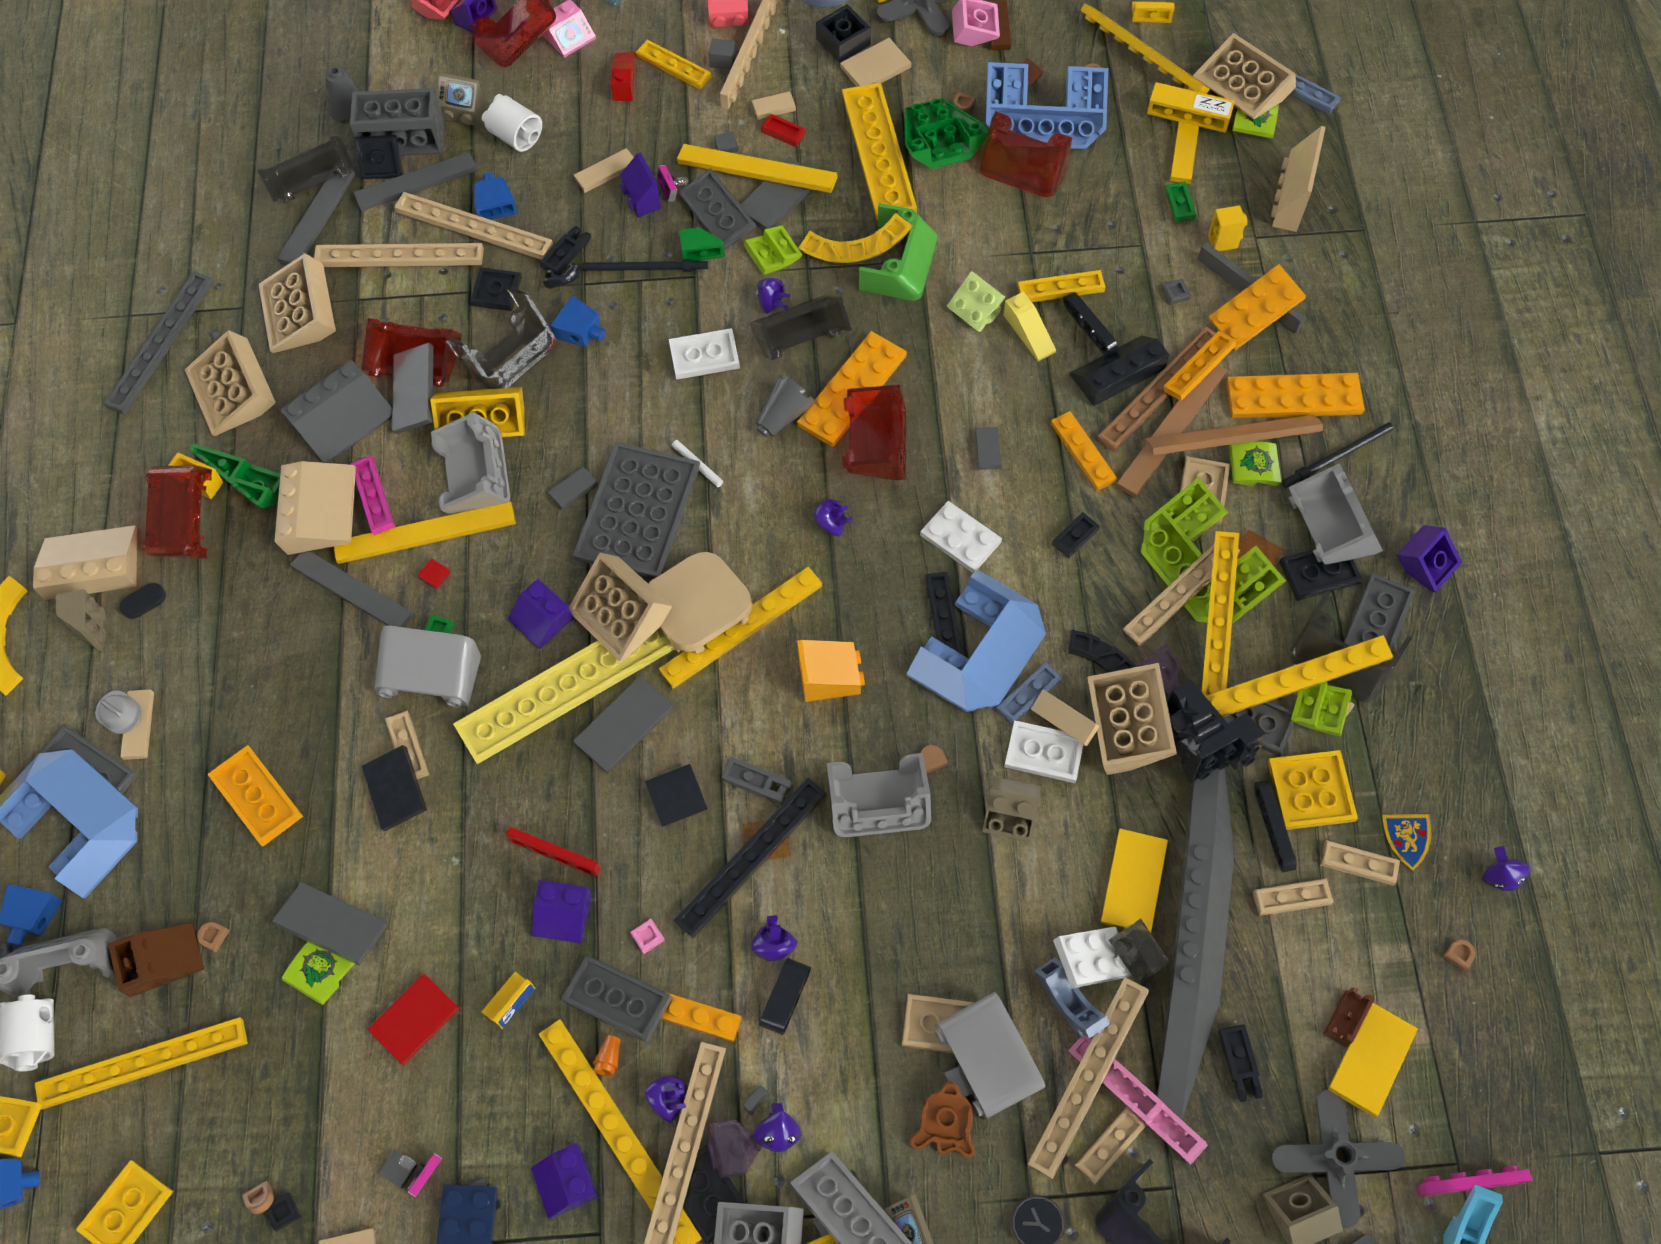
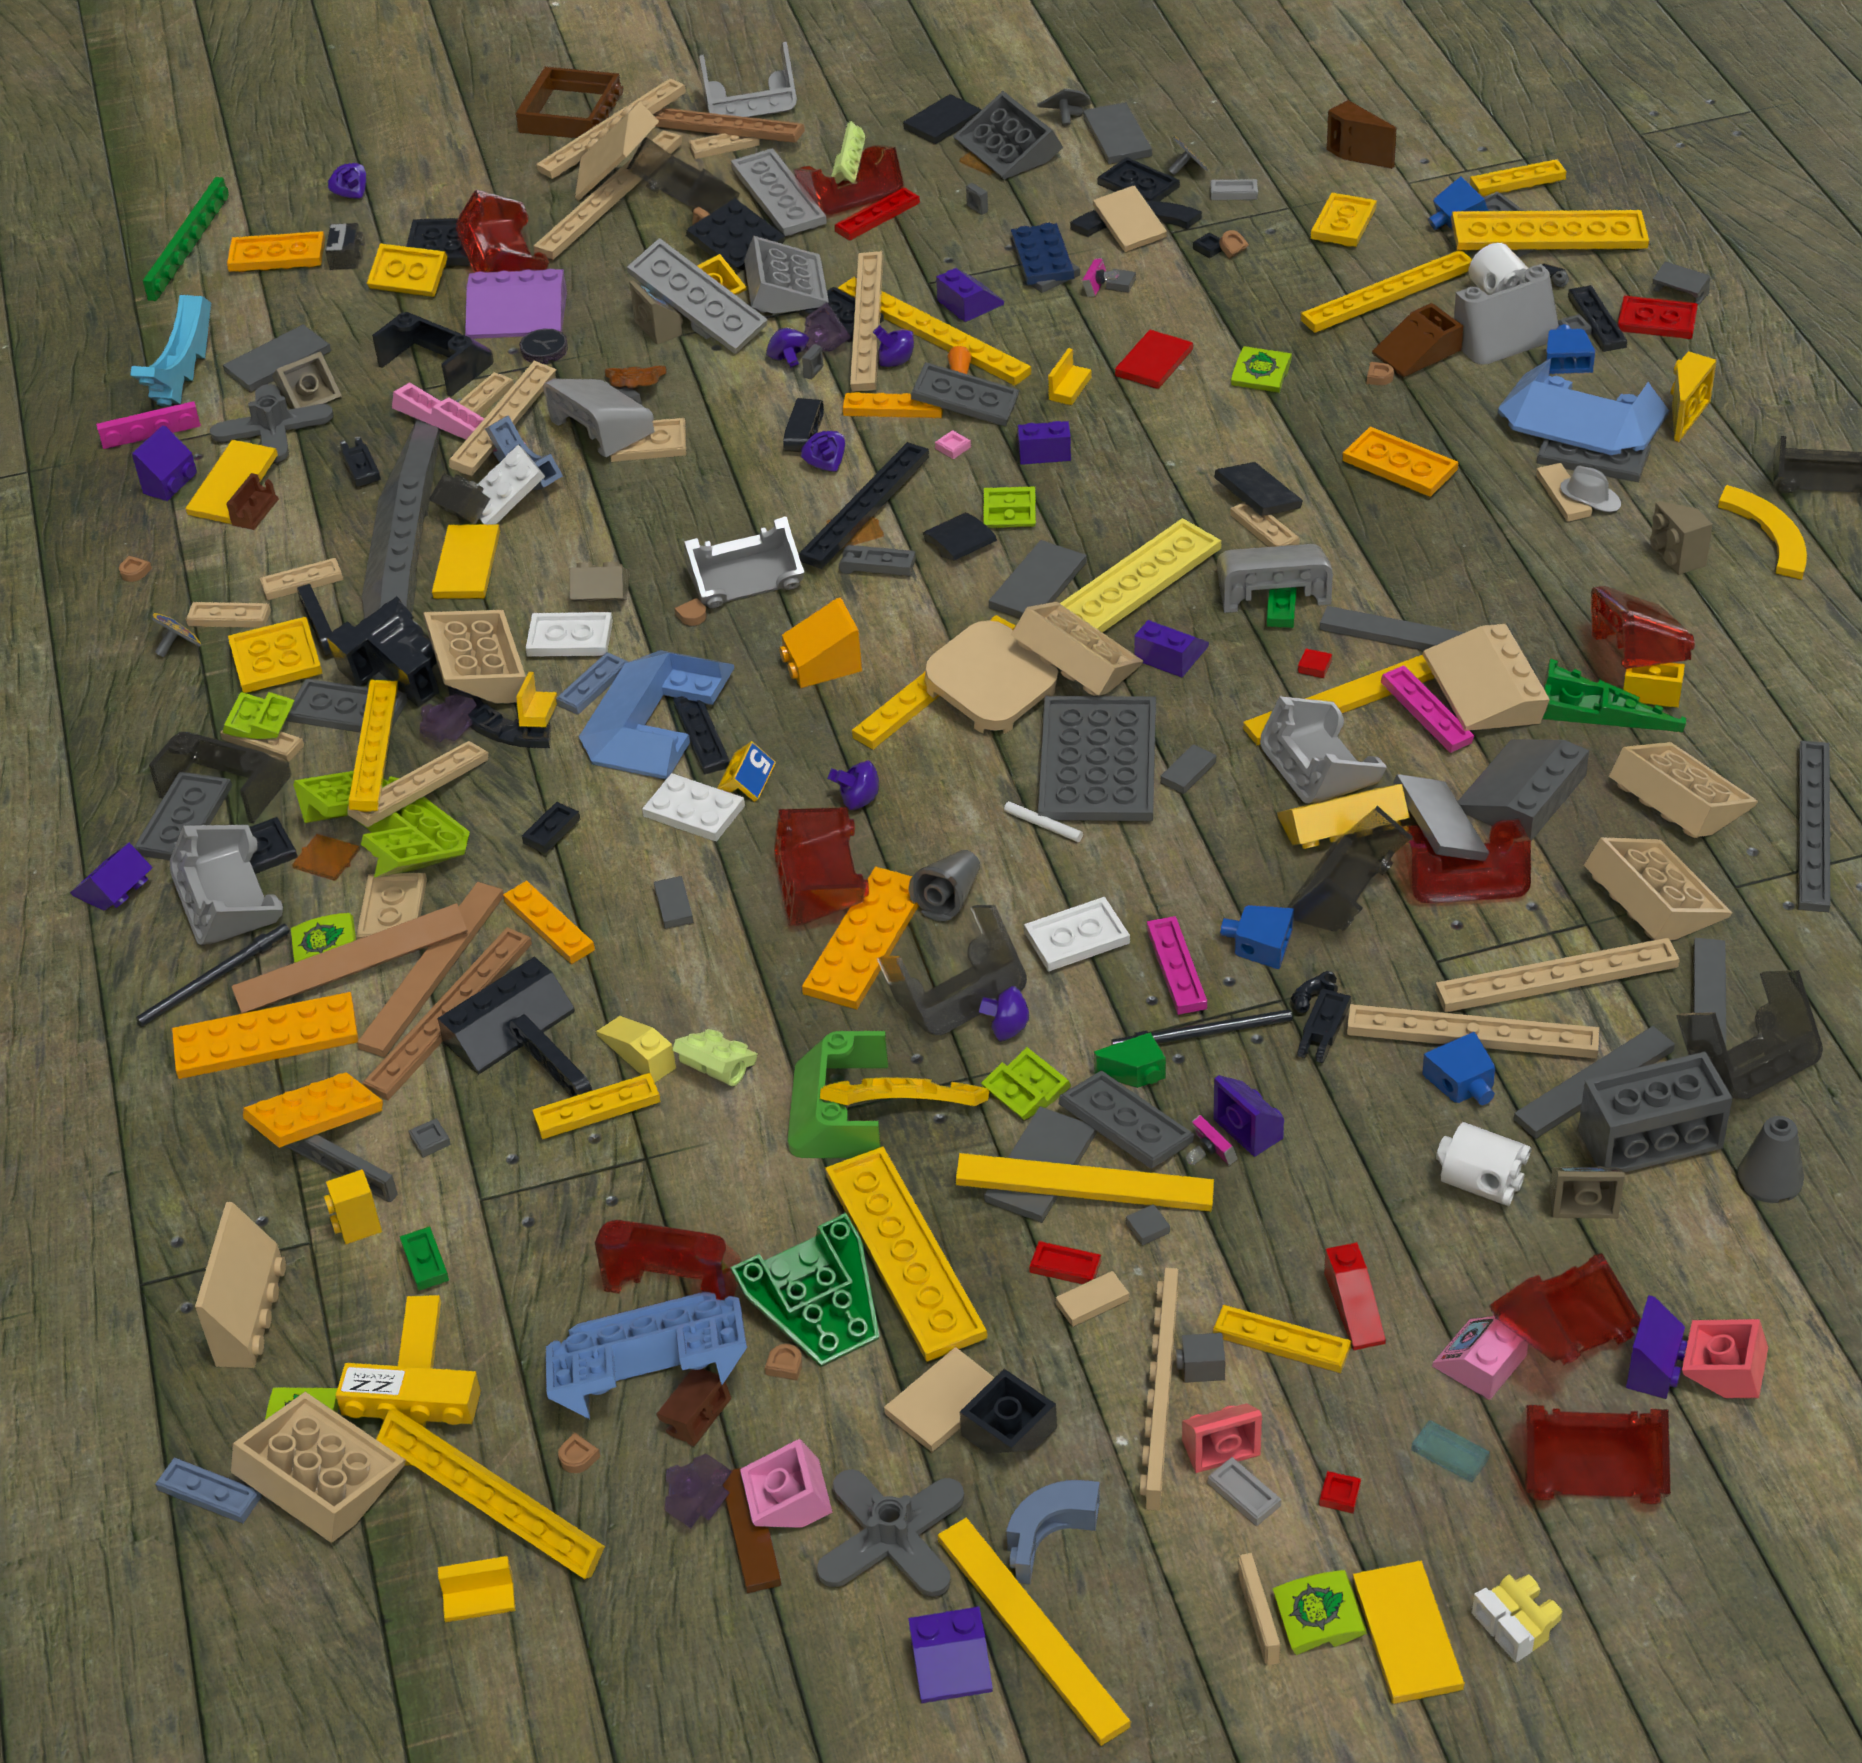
camera: 170 degrees right, 20 degrees down
tan slope [33,525,137,600] -> none
black tile [119,583,166,619] -> none
dark grey tile [272,882,387,966] -> none
black tile [470,267,522,311] -> none
red tile [505,826,601,877] -> none
tan tile [574,148,634,193] -> none
tan tile [1031,689,1100,746] -> none
light orange plate [1163,331,1236,401] -> none
yellow plate [1205,635,1393,717] -> none
dark purple piece [1482,846,1531,891] -> none
none -> dark purple slope [132,425,197,501]
none -> yellow panel [516,672,557,727]
none -> clear purple plate [665,1454,732,1529]
none -> panel [717,741,776,802]
none -> lime slope [983,486,1036,528]
none -> dark pink plate [1147,916,1207,1015]

